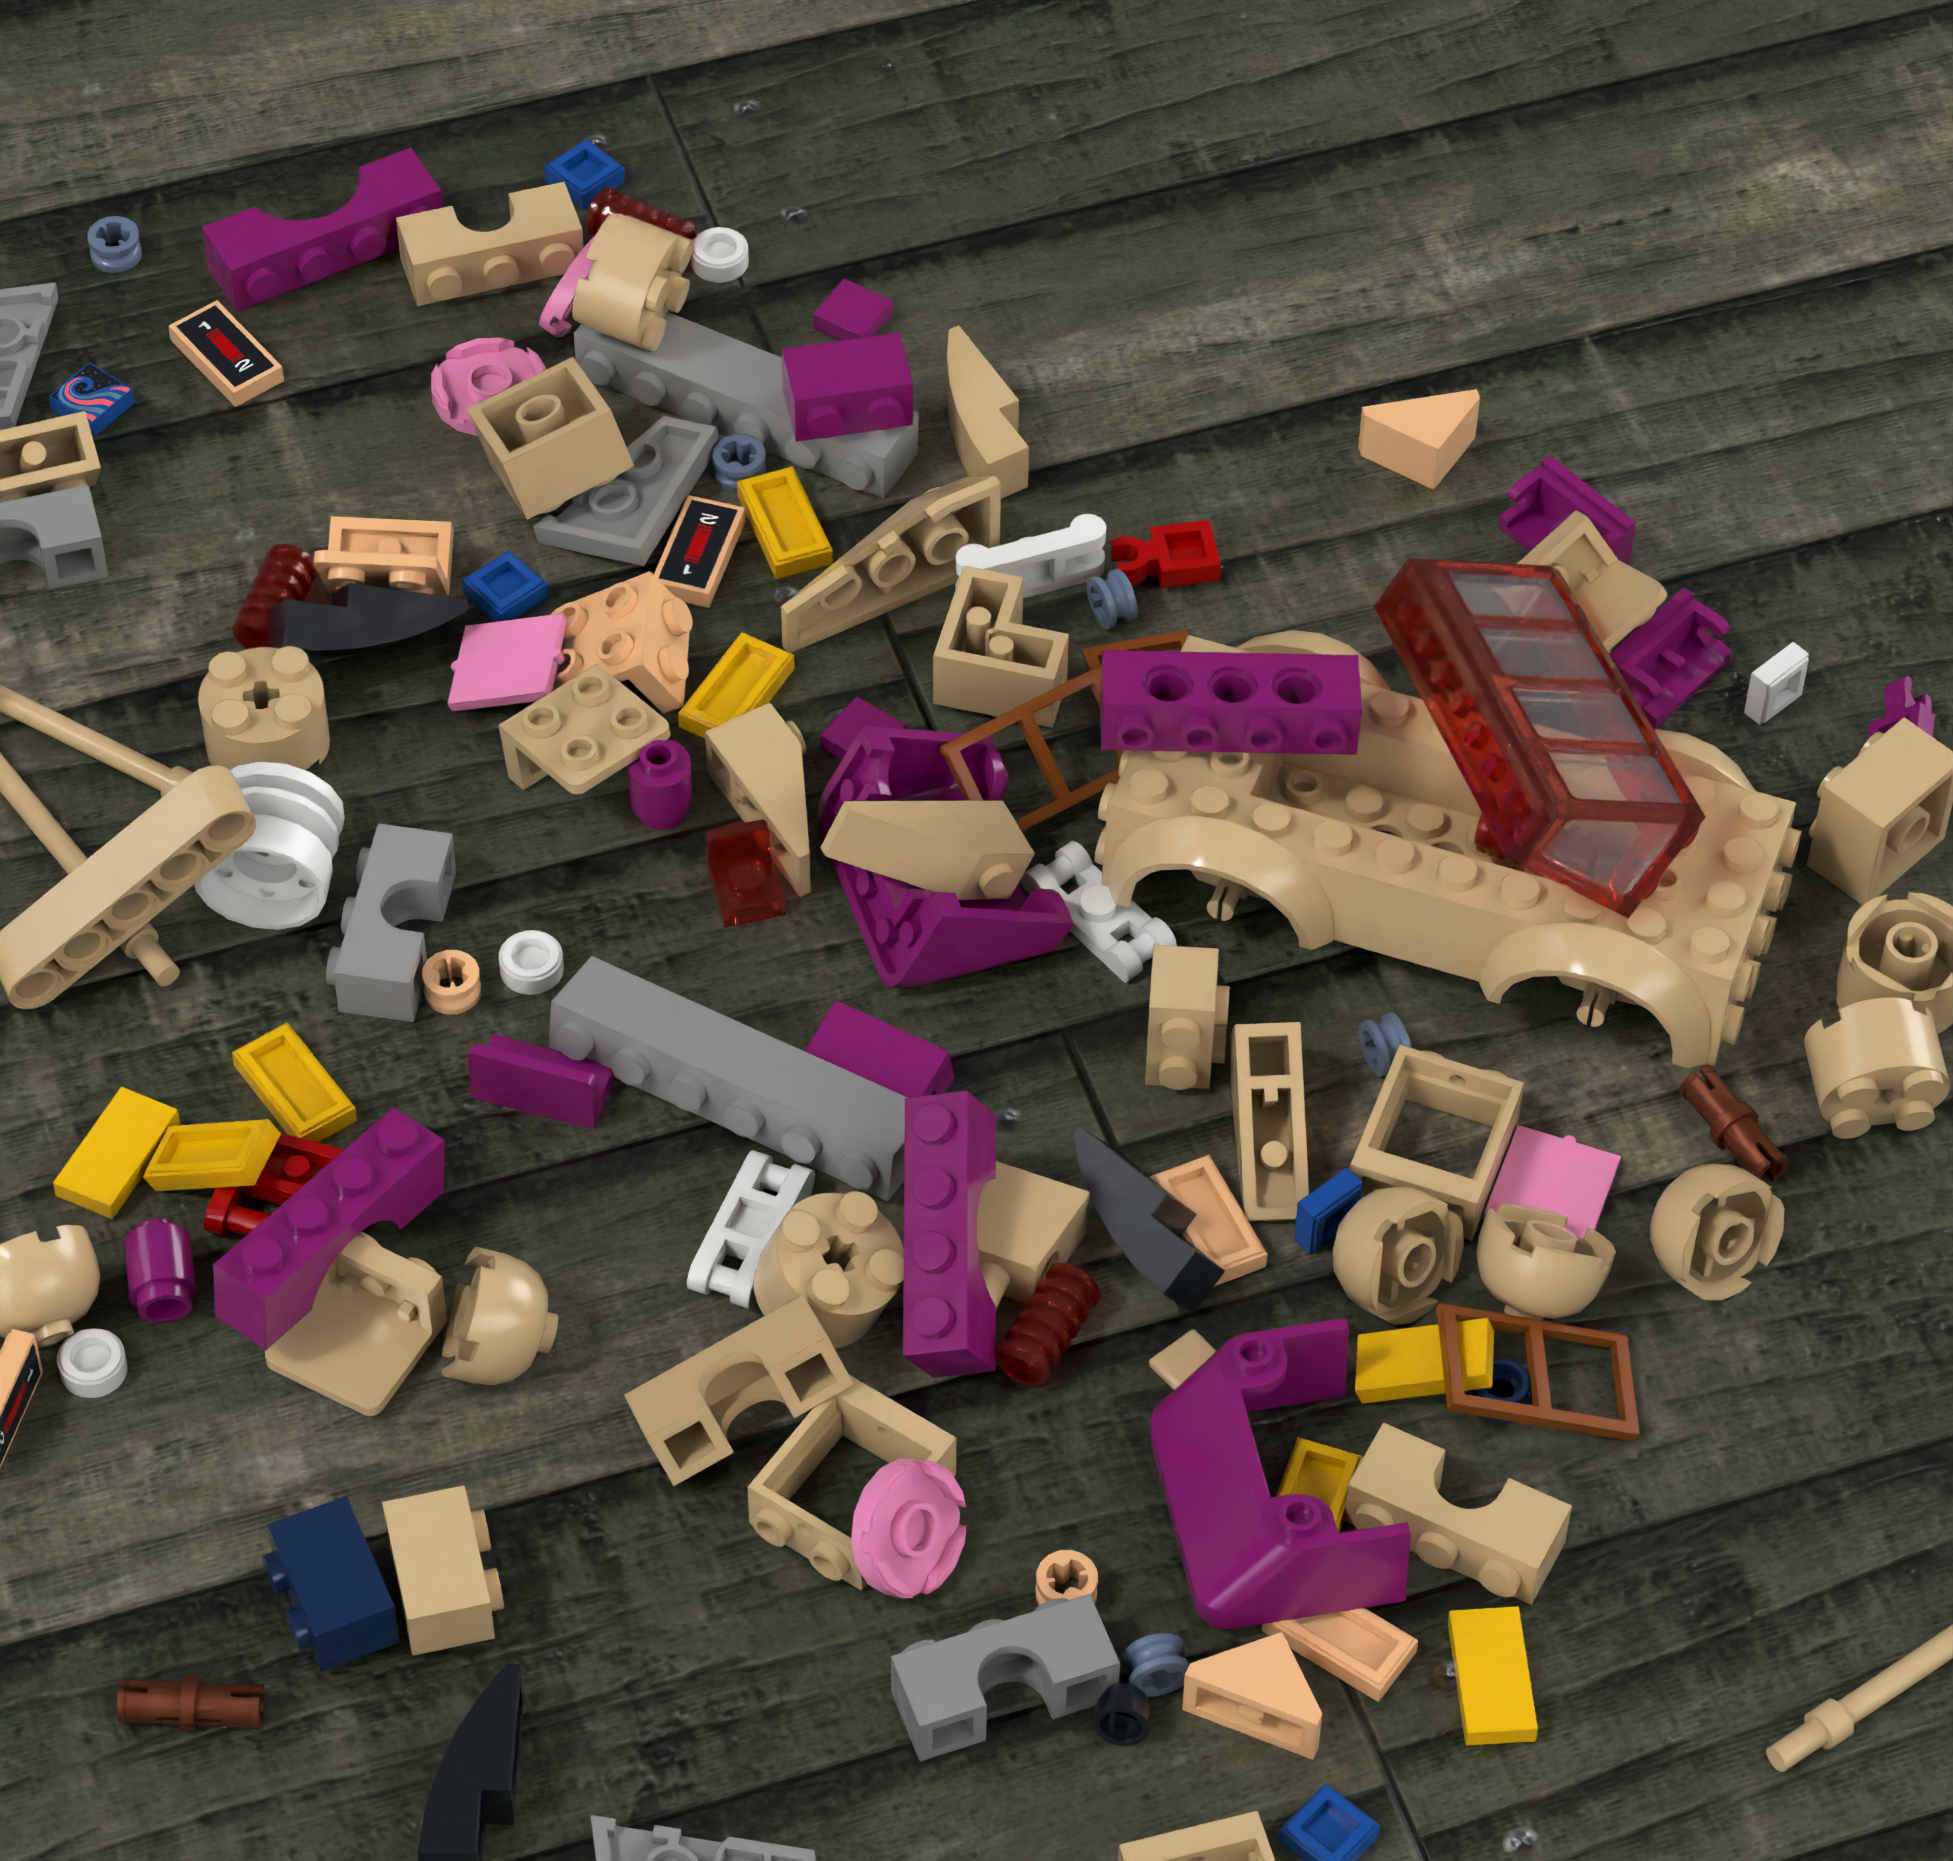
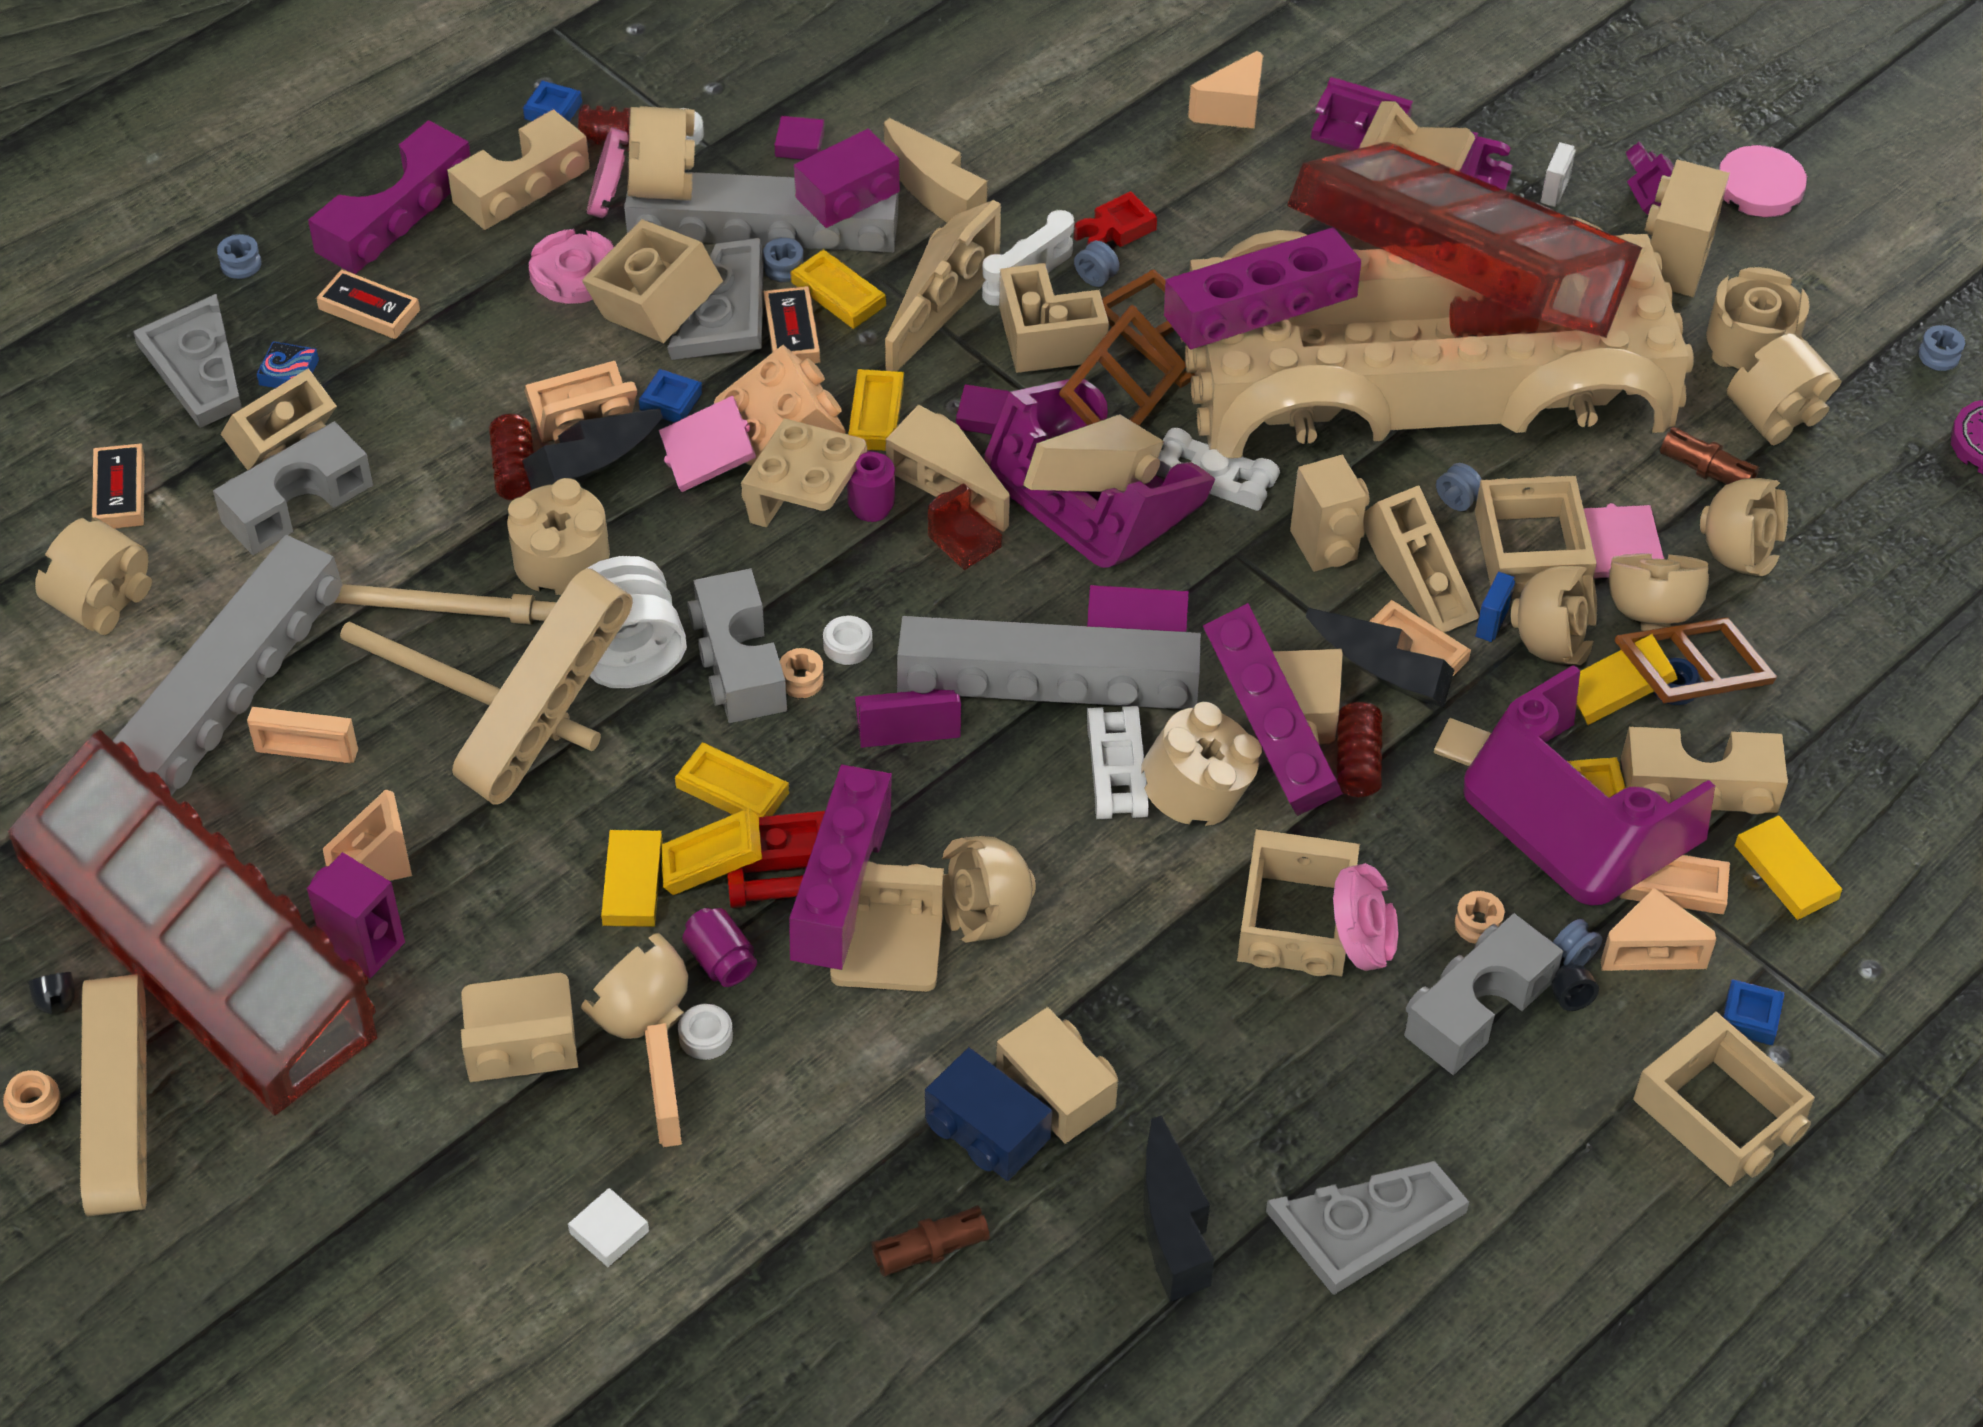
camera: 25 degrees left, 0 degrees up
tan arch [624,1294,854,1486] -> none

